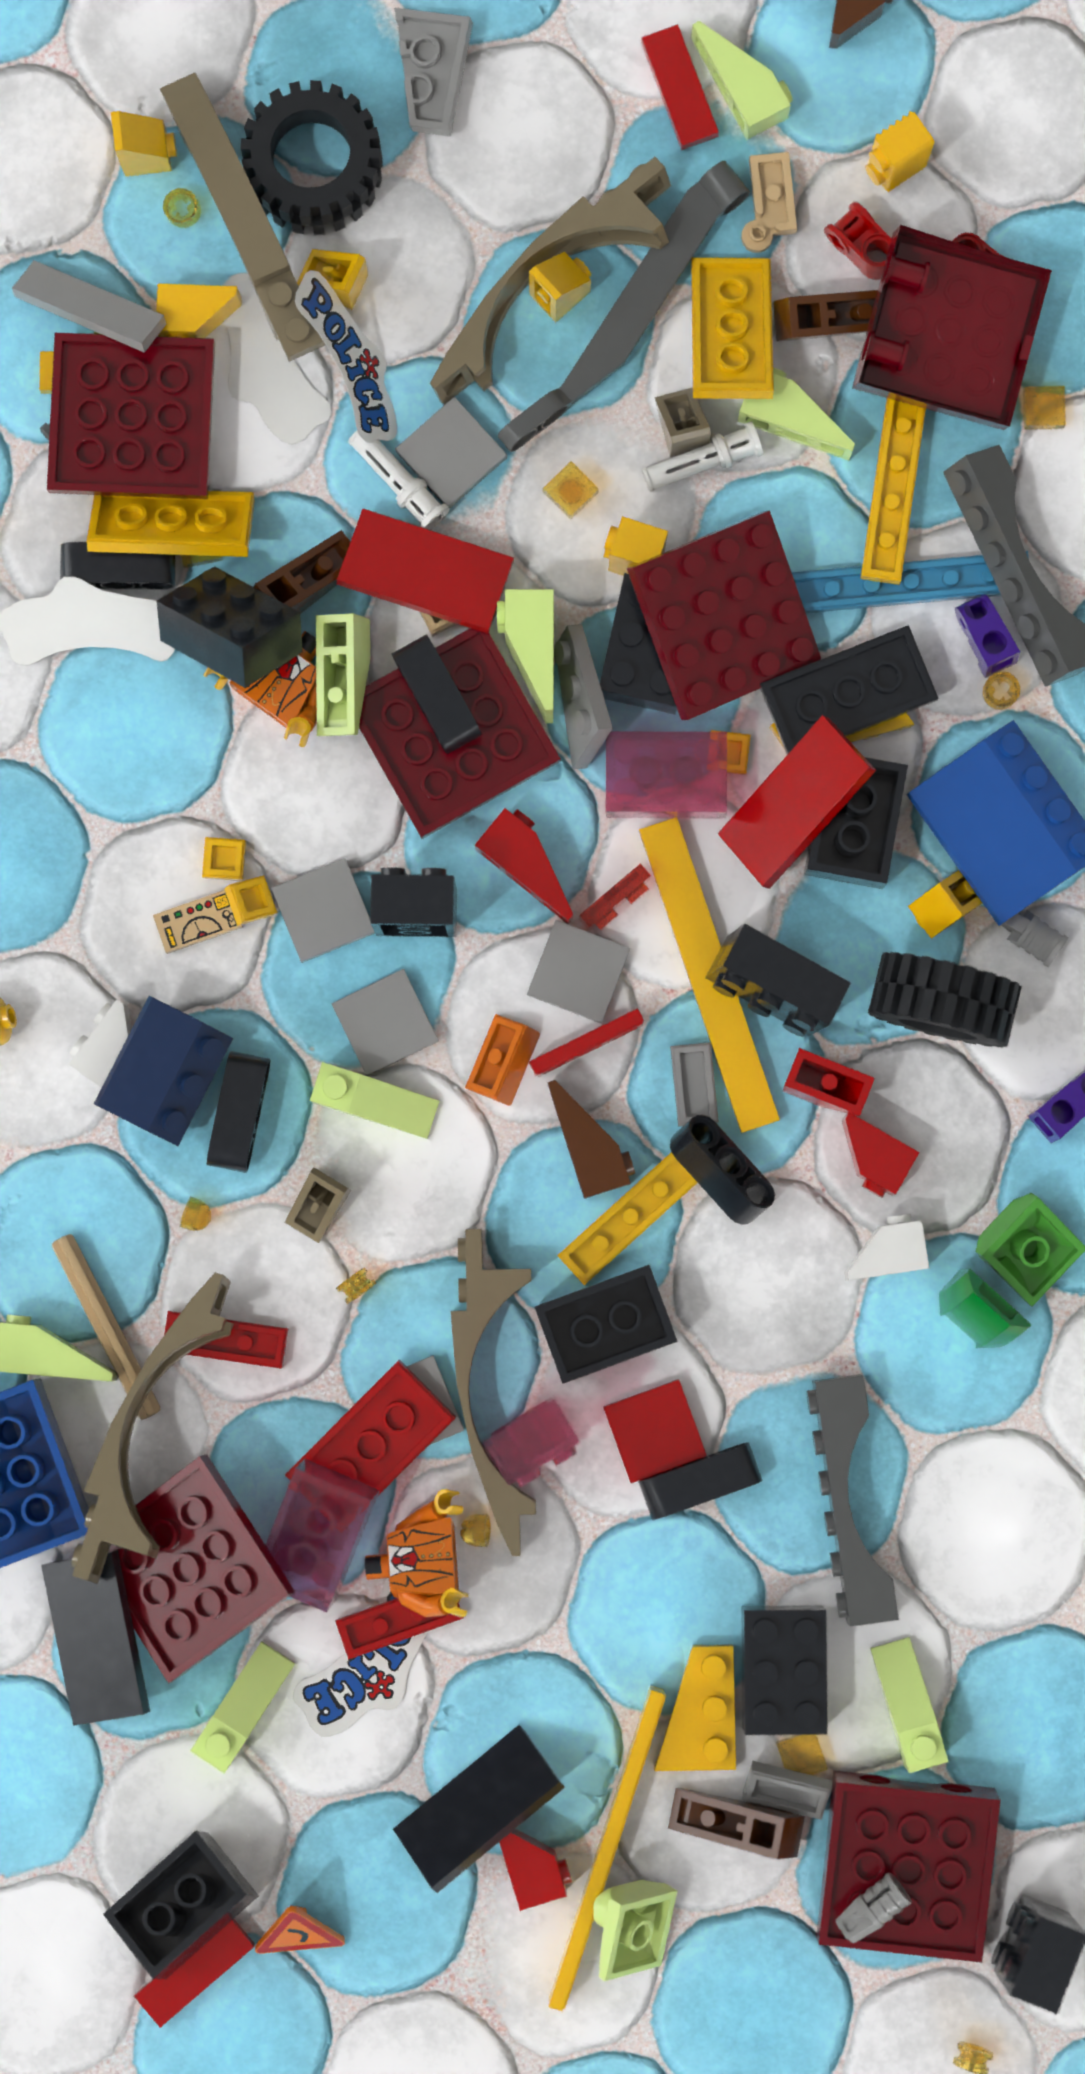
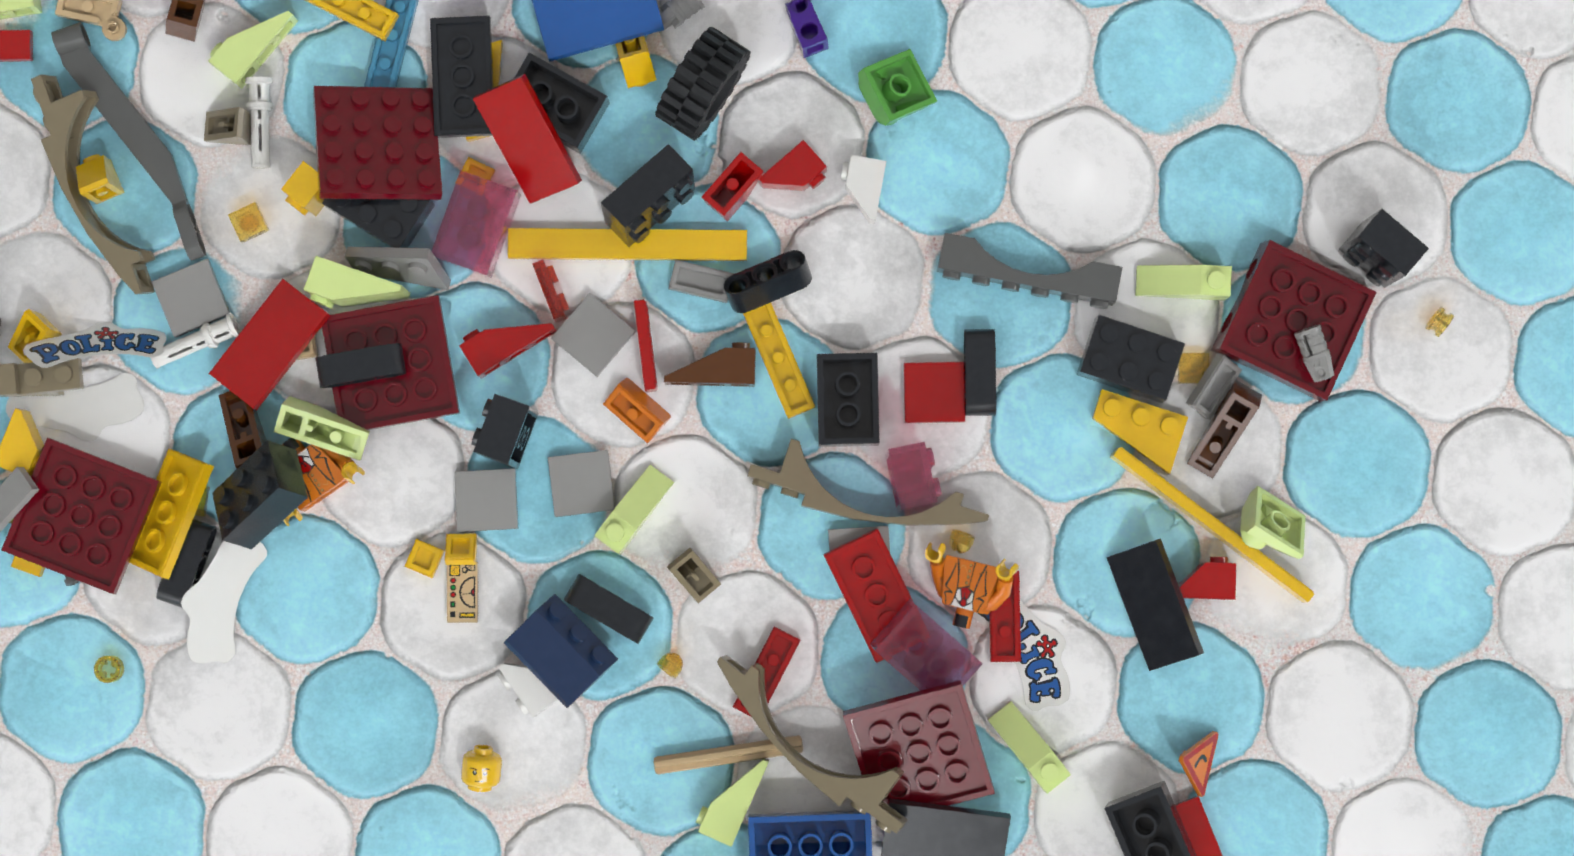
camera: 70 degrees left, 0 degrees up
clear yellow bush [336,1267,377,1305] -> none
yellow tile [691,258,774,399] -> none
green slope [939,1269,1031,1348] -> none

